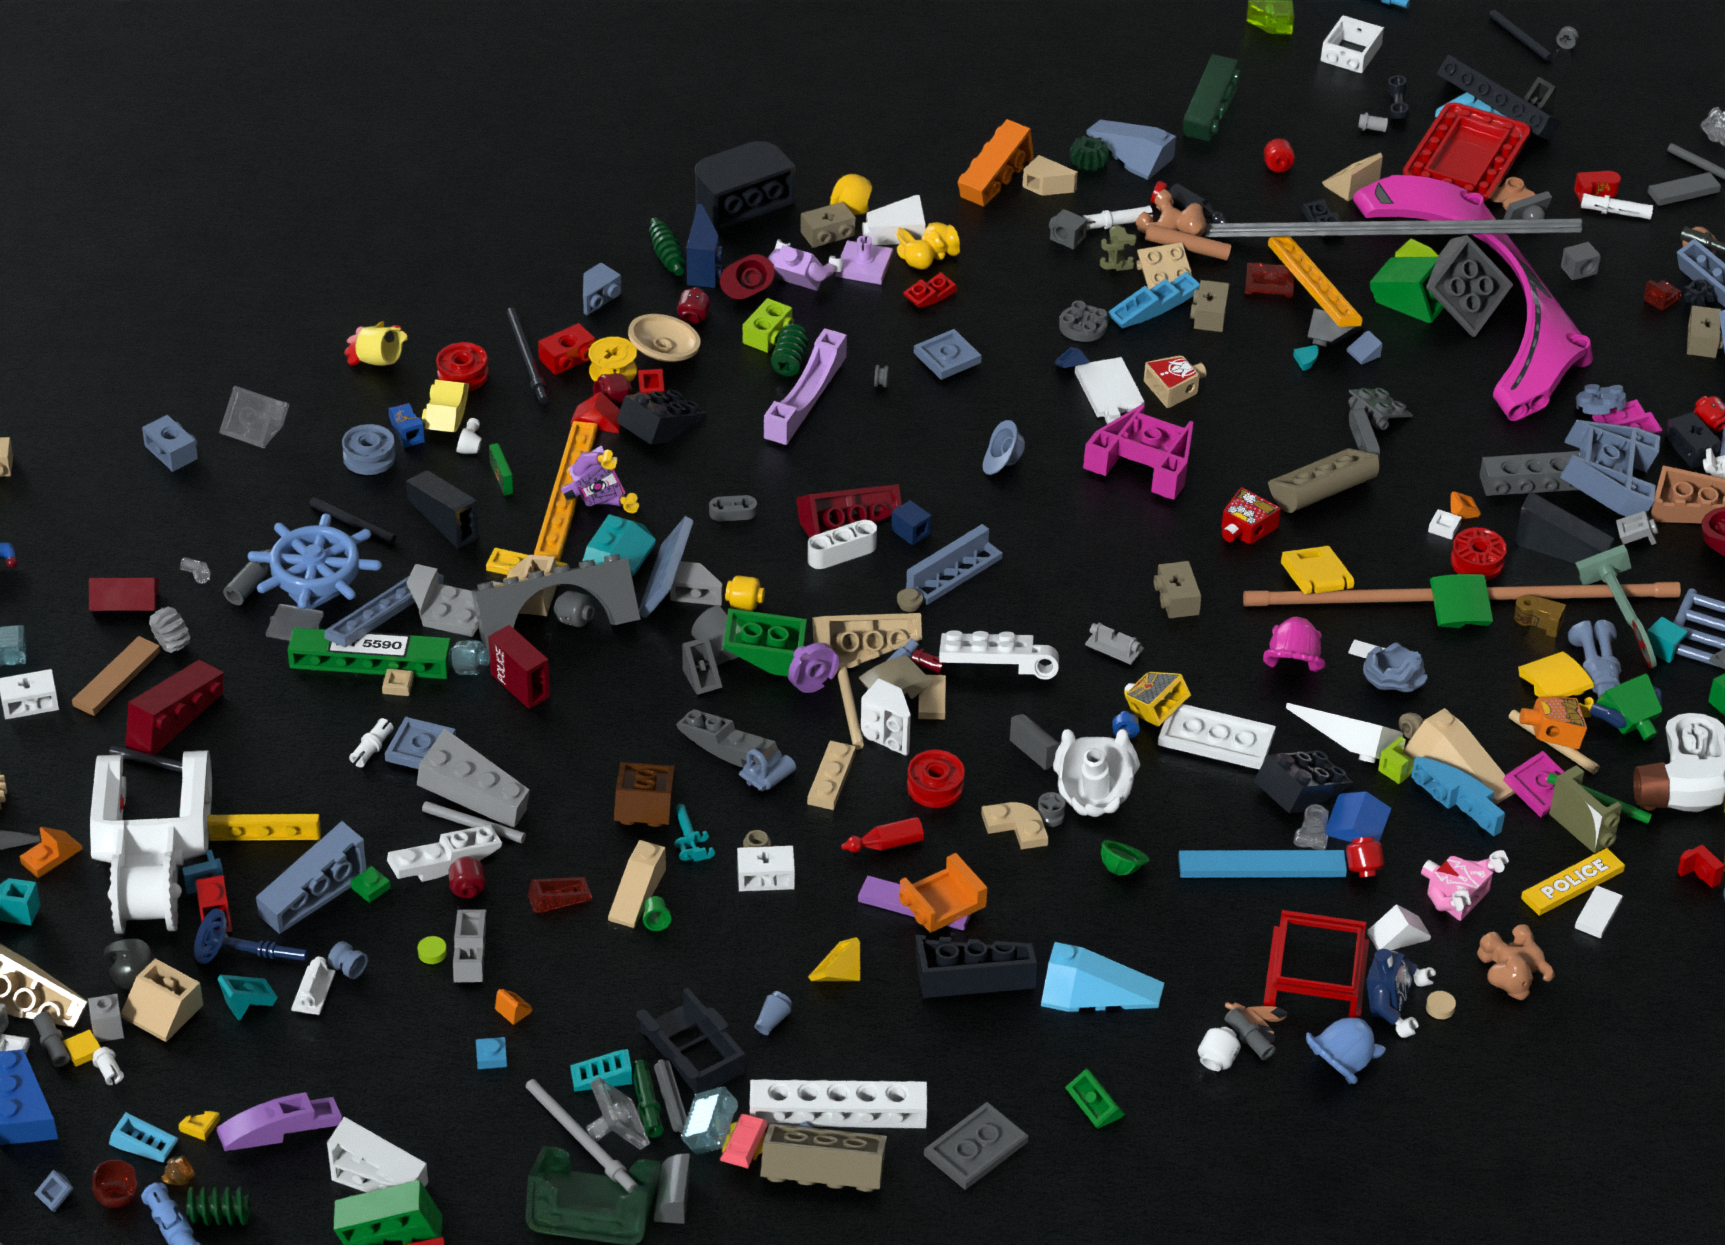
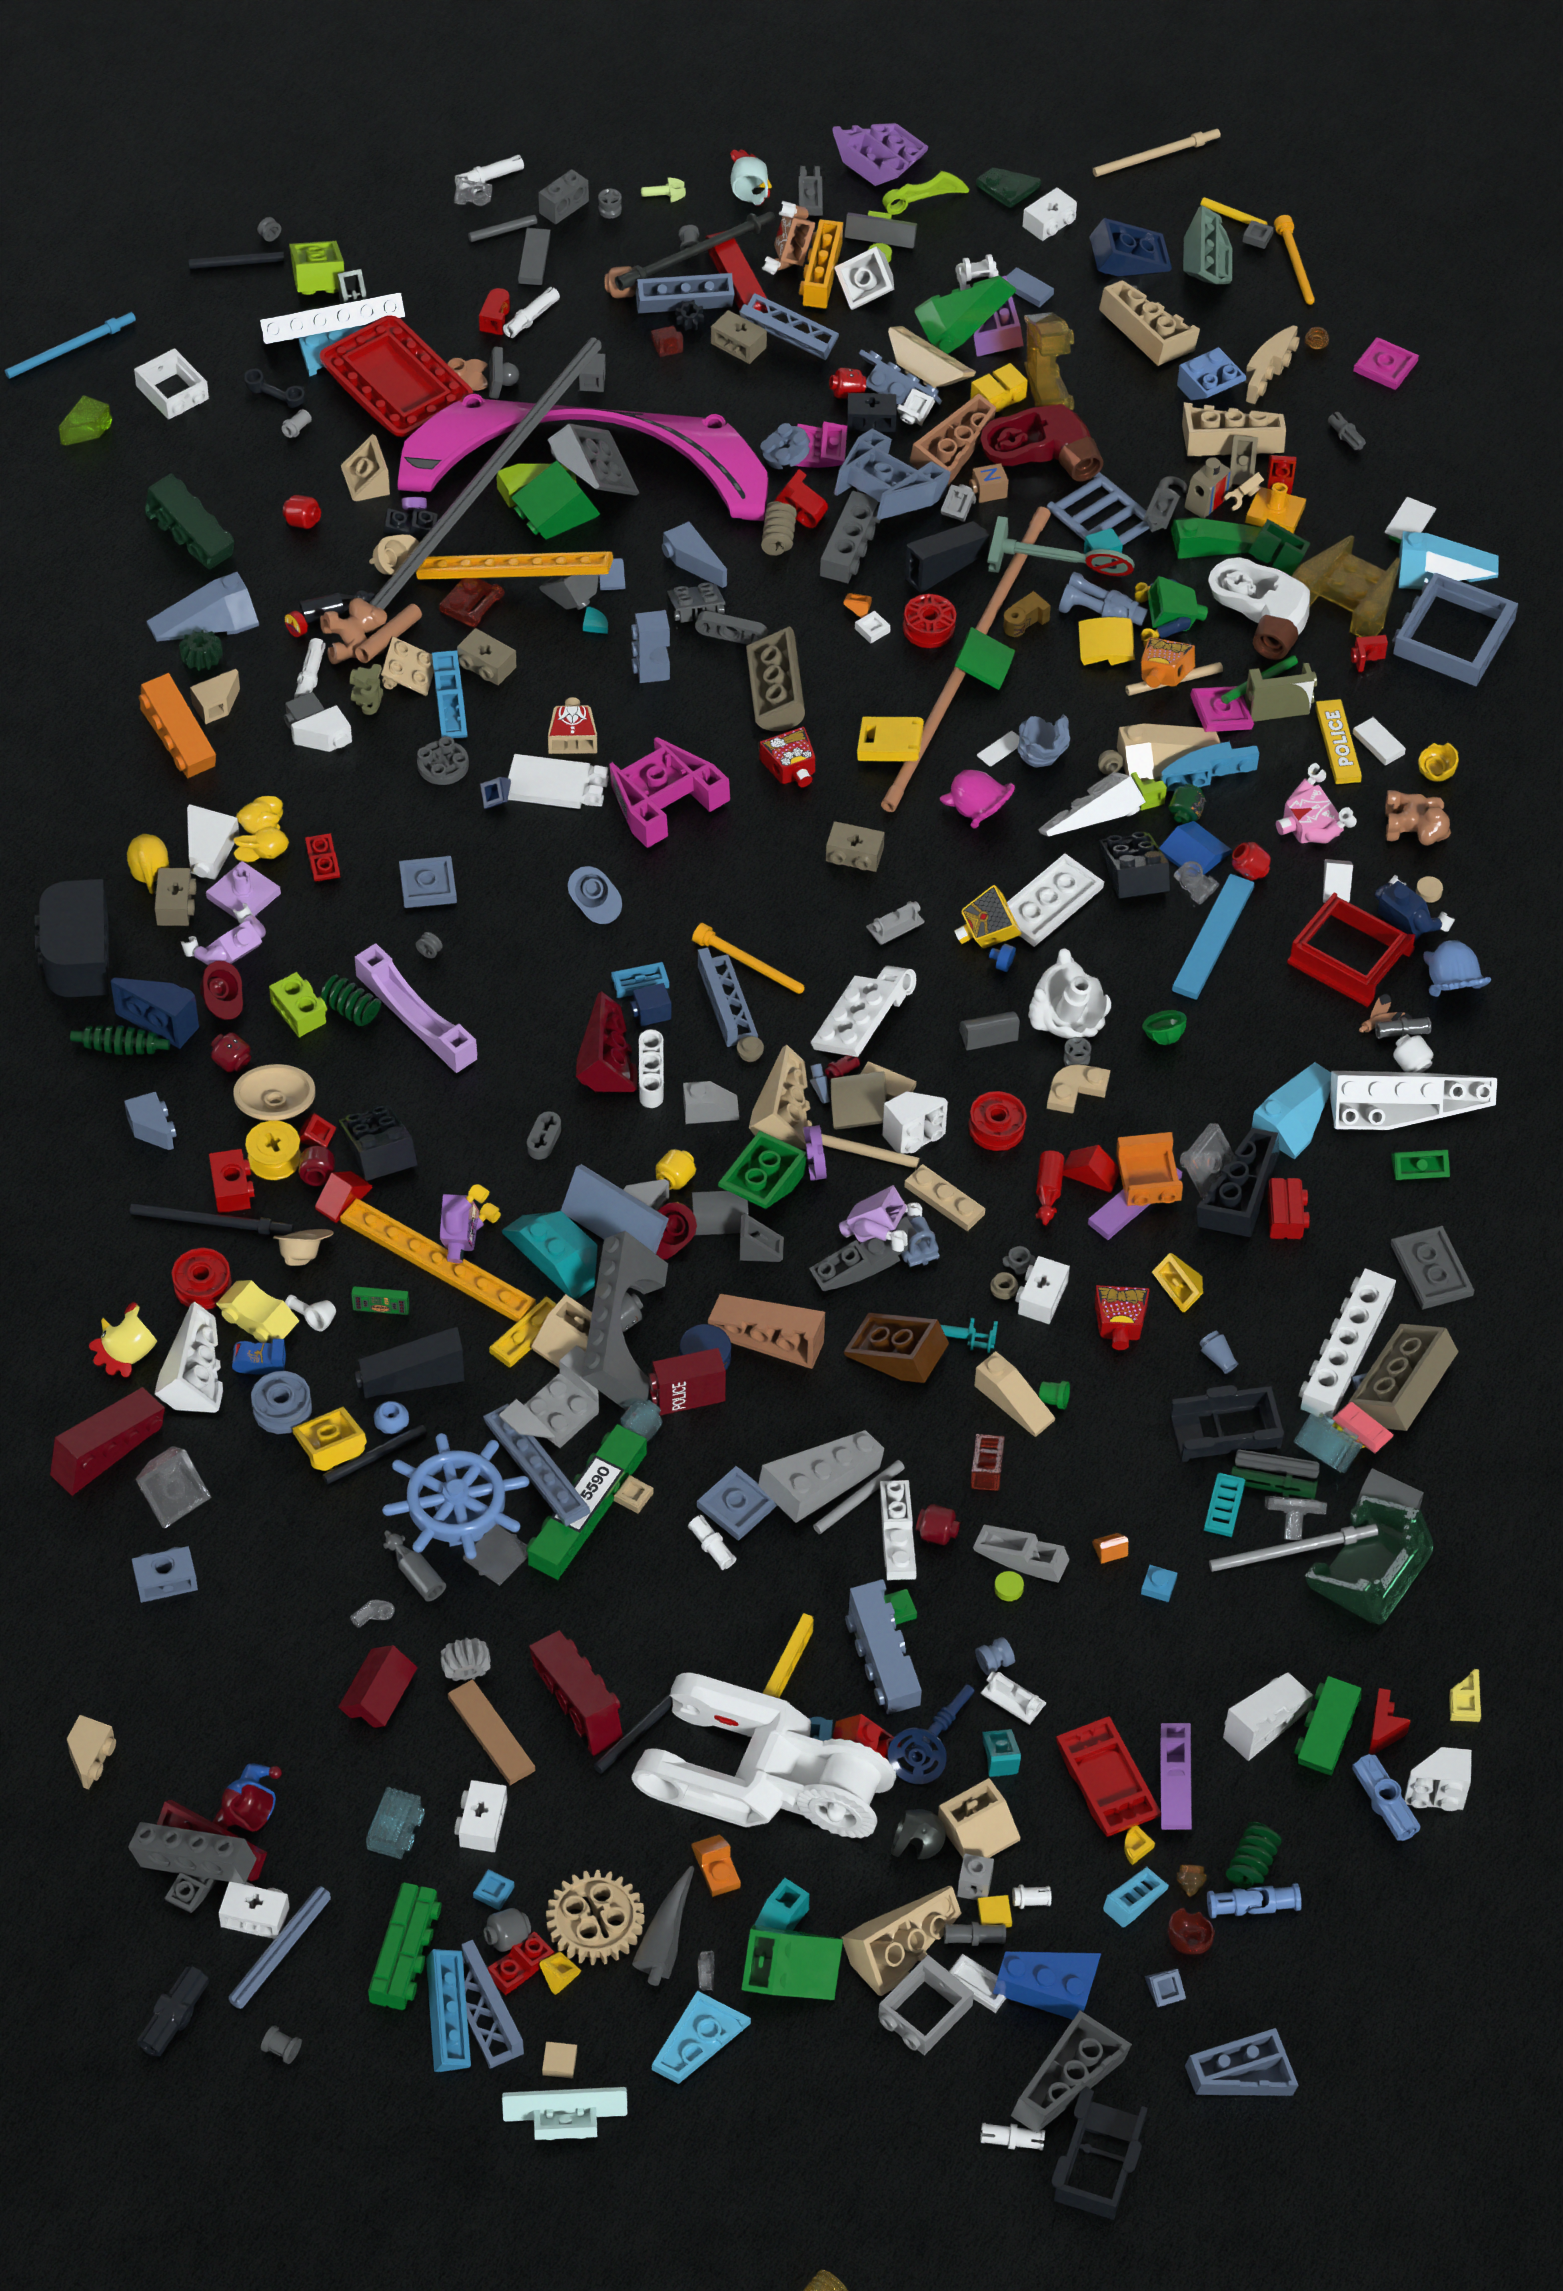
camera: 65 degrees left, 10 degrees up
none -> dark red wedge [50,1387,165,1496]
none -> white wedge [155,1302,223,1412]
none -> tan piece [274,1229,334,1266]
none -> lime slope [289,241,344,295]
none -> white slope [291,705,352,752]
none -> yellow slope [292,1407,367,1471]
none -> tan piece [369,534,419,575]
none -> medium blue plate [374,1401,409,1434]
none -> medium lavender tile [402,497,427,510]
none -> dark azure tile [611,962,669,998]
none -> sand blue arch [631,610,670,683]
none -> dark red piece [656,1202,697,1259]
none -> sand blue slope [662,522,727,588]
none -> dark blue head [679,1324,731,1370]
none -> light grey slope [683,1081,739,1124]
none -> light orange piece [692,923,804,994]
none -> nougat wedge [708,1294,825,1369]
none -> dark tan piece [761,501,797,555]
none -> red tile [774,469,828,528]
none -> lavender torso [839,1185,922,1252]
none -> medium nougat brick [969,463,1008,503]
none -> dark grey plate [1003,1246,1036,1275]
none -> red slope [1056,1716,1161,1837]
none -> red slope [1063,1145,1120,1193]
none -> red torso [1094,1285,1149,1350]
none -> dark green head [1168,784,1206,824]
none -> clear tile [1180,1123,1235,1200]
none -> red brick [1267,1178,1309,1239]
none -> white wedge [1330,1071,1497,1130]
none -> yellow hair [1418,743,1459,781]

